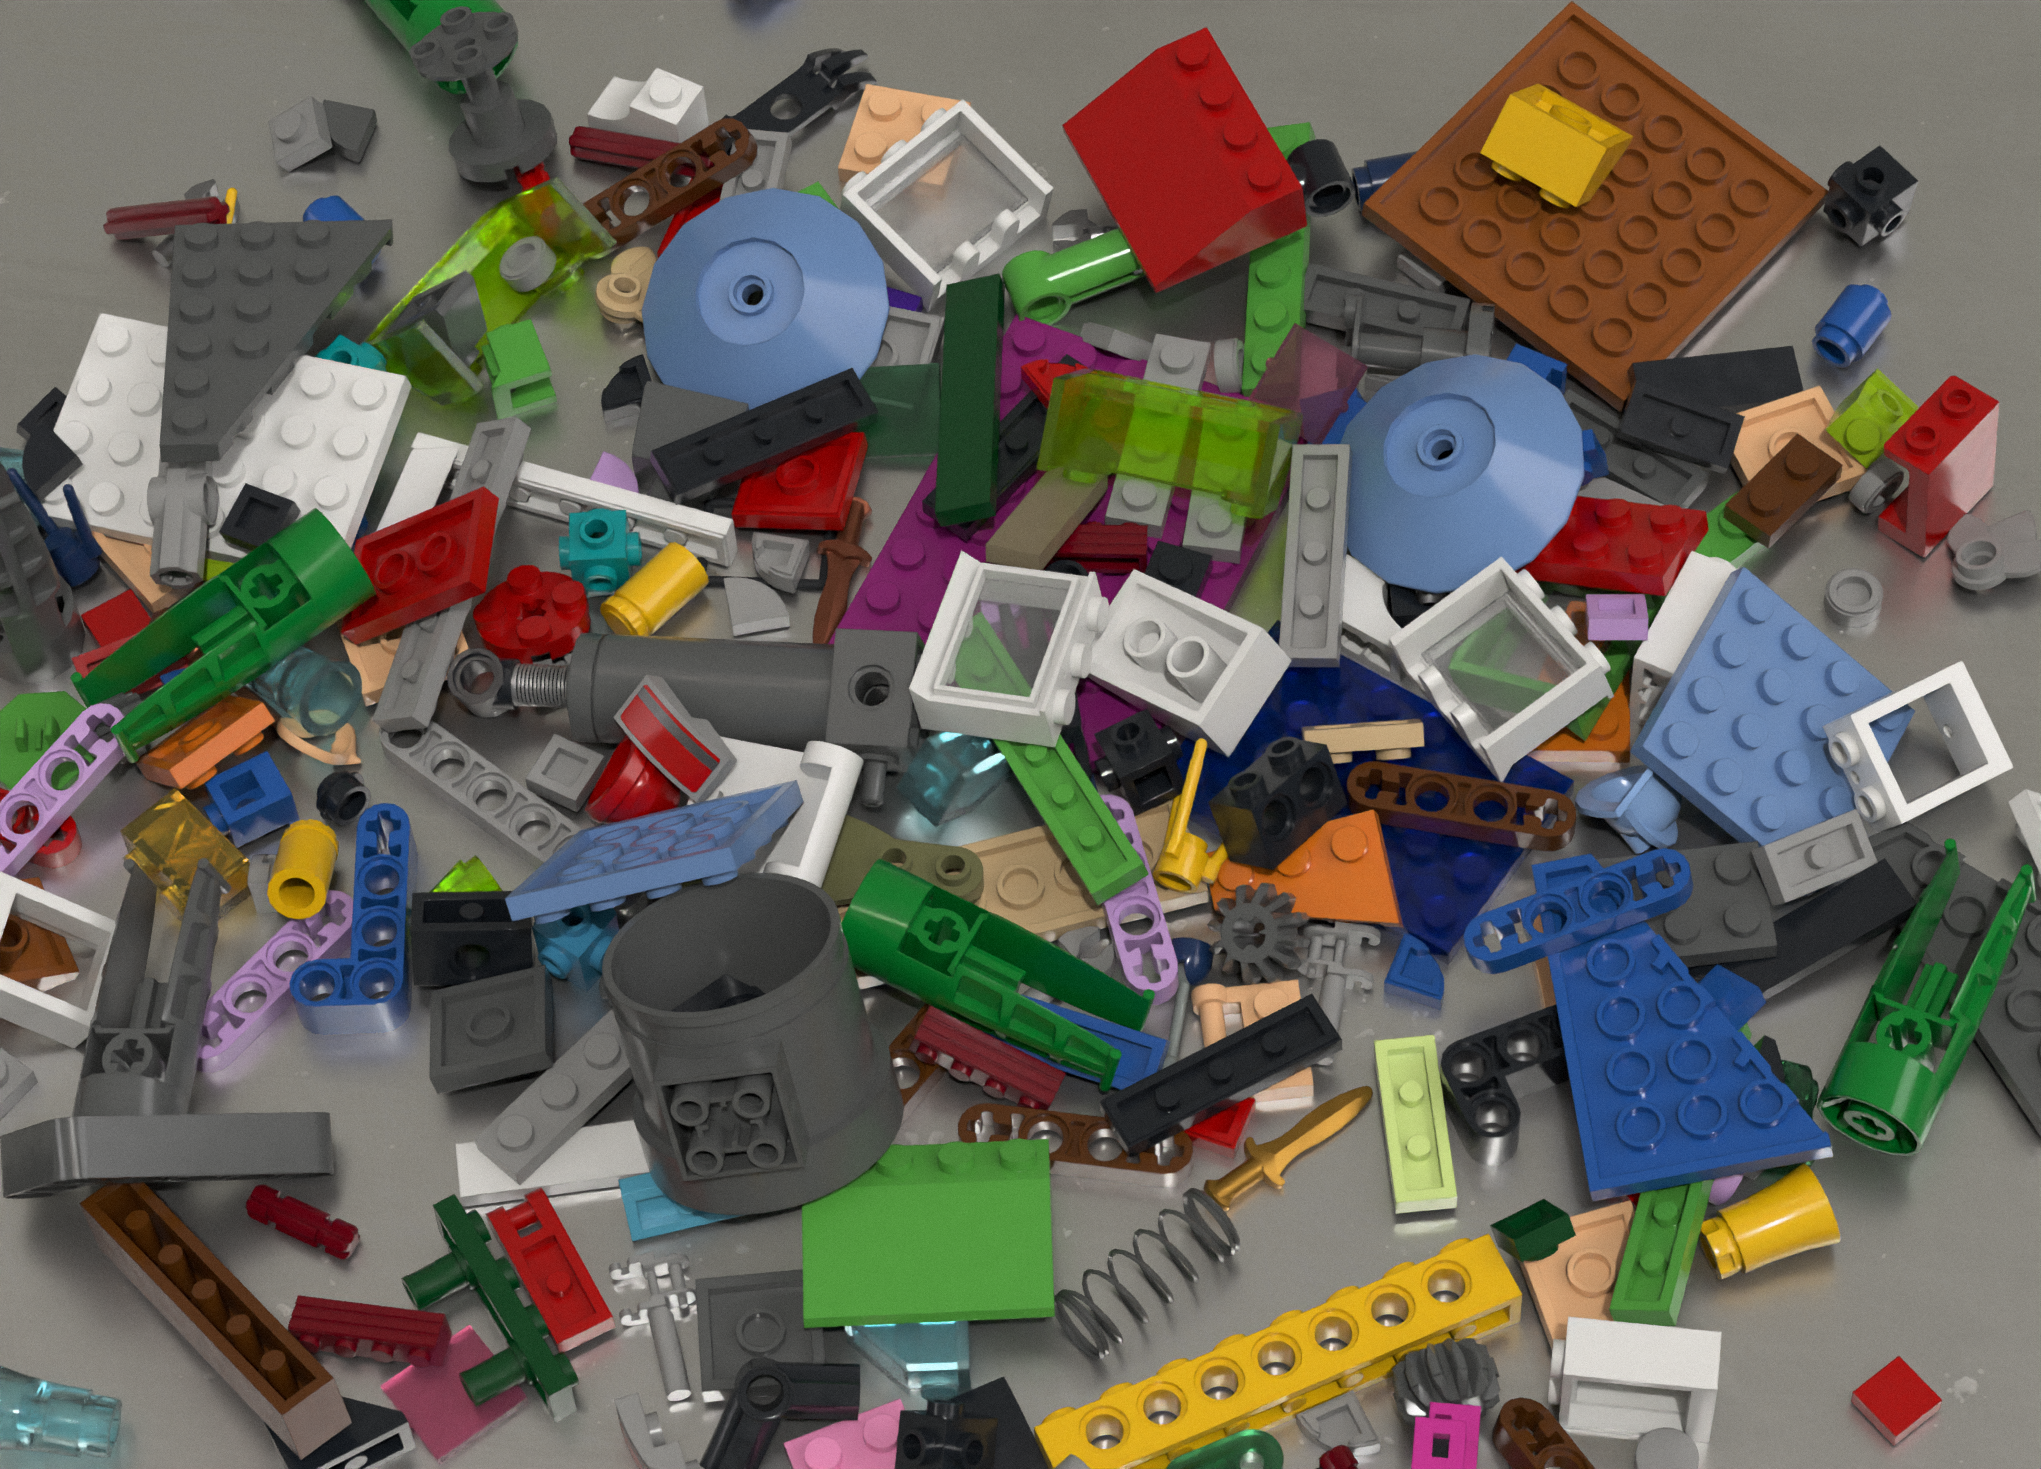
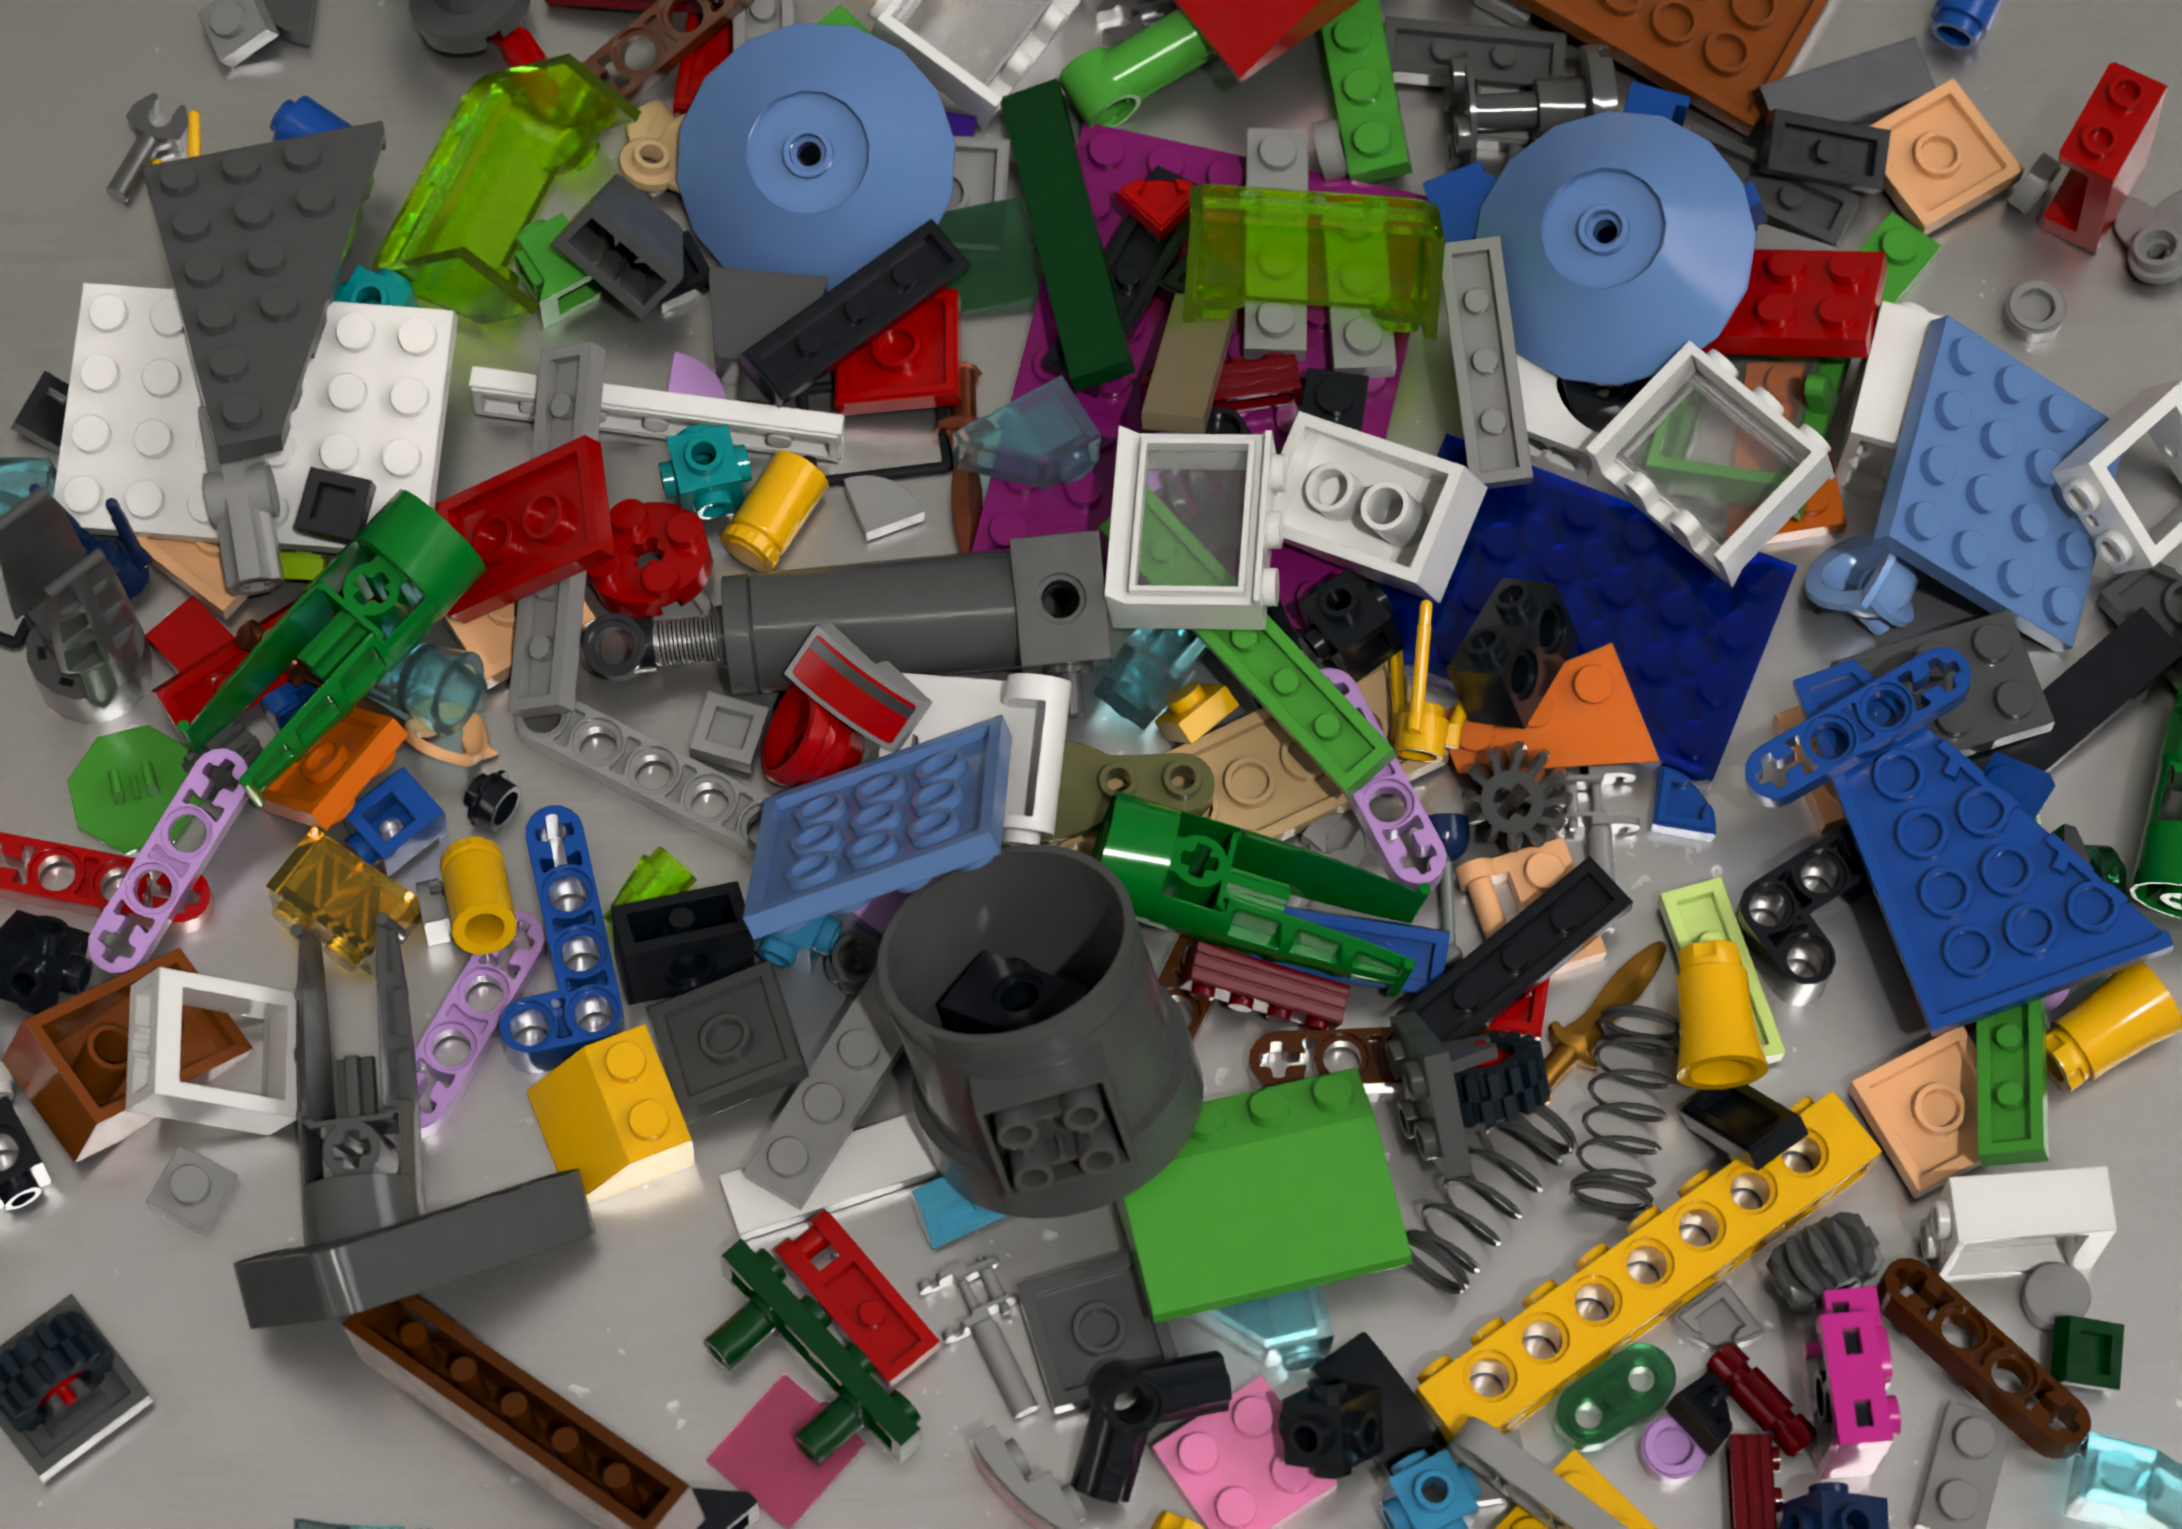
camera: 20 degrees left, 10 degrees up
black tile [22,421,83,501] -> none
dark red axle [103,196,230,240] -> none
dark red axle [245,1184,360,1259] -> none
dark red piece [288,1295,452,1367] -> none
white sticker [376,446,458,531] -> none
dark grey slope [384,270,487,381] -> none
light grey tile [499,236,556,292] -> none
light grey tile [752,532,810,593] -> none
light grey tile [1079,321,1153,361] -> none
clear pink piece [1246,323,1368,444] -> none
tan plate [1301,719,1424,764] -> none
reddish brown beam [1347,761,1576,851] -> none
dark green plate [1490,1199,1576,1262] -> none
lavender tile [1585,594,1649,640] -> none
reddish brown plate [1723,433,1843,549] -> none
light grey plate [1751,809,1877,906] -> none
lime brick [1825,368,1919,469] -> none
none -> yellow slope [526,1024,695,1204]
none -> dark grey torso [552,174,684,320]
none -> clear light blue slope [953,375,1101,489]
none -> yellow plate [1154,681,1239,744]
none -> dark grey plate [1385,1011,1550,1180]
none -> dark grey piece [1568,1005,1679,1216]
none -> yellow plant [1676,939,1769,1090]
none -> black tile [1679,1085,1809,1171]

